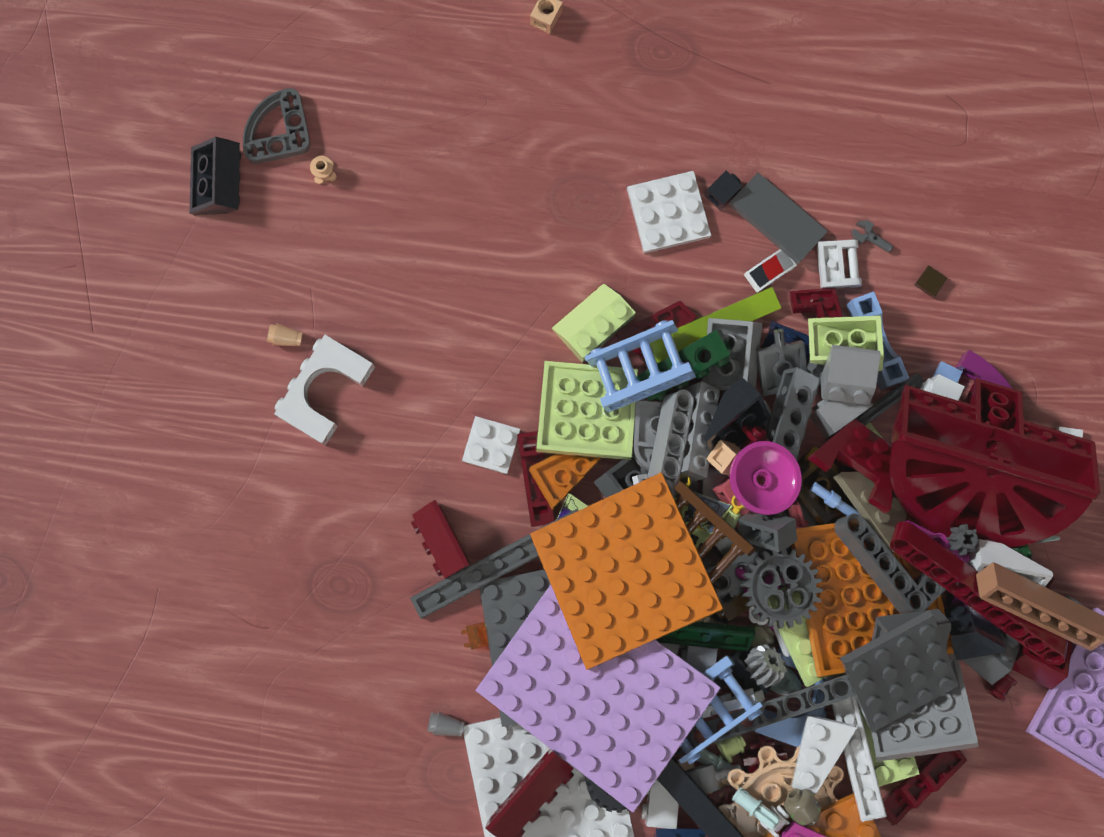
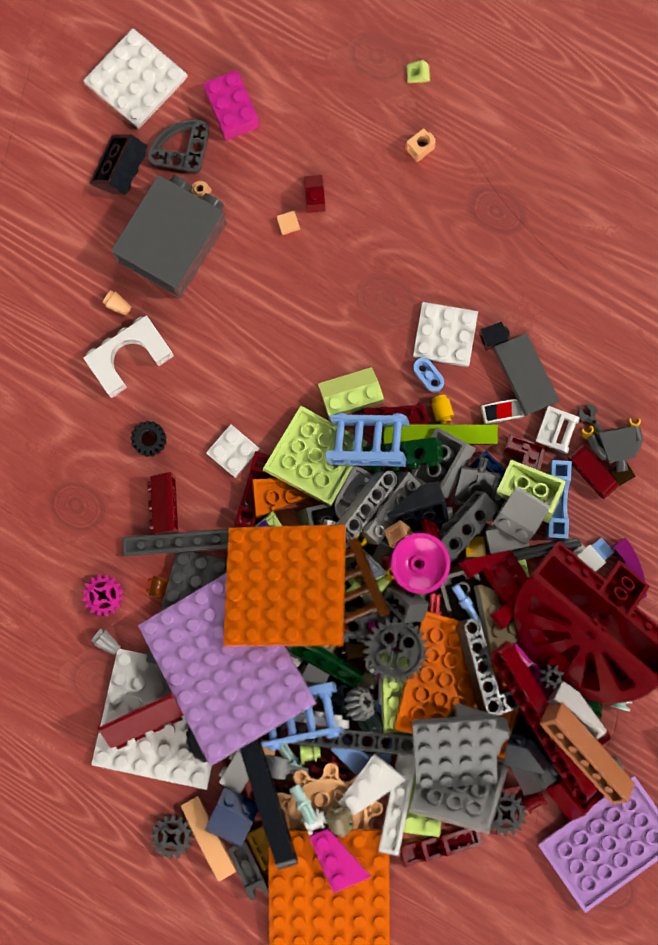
camera: 30 degrees right, 0 degrees up
none -> dark pink gear [82,575,125,617]
none -> white plate [83,29,188,130]
none -> dark grey brick [111,175,227,298]
none -> black tyre [130,421,167,457]
none -> dark pink brick [203,70,260,141]
none -> light nougat tile [277,211,300,235]
none -> dark red slope [304,175,326,213]
none -> light blue plate [413,358,444,393]
none -> yellow brick [431,395,454,424]
none -> yellow brick [464,536,486,559]
none -> dark grey gear [490,791,527,837]
none -> dark red beam [567,445,619,499]
none -> dark grey torso [582,418,643,472]

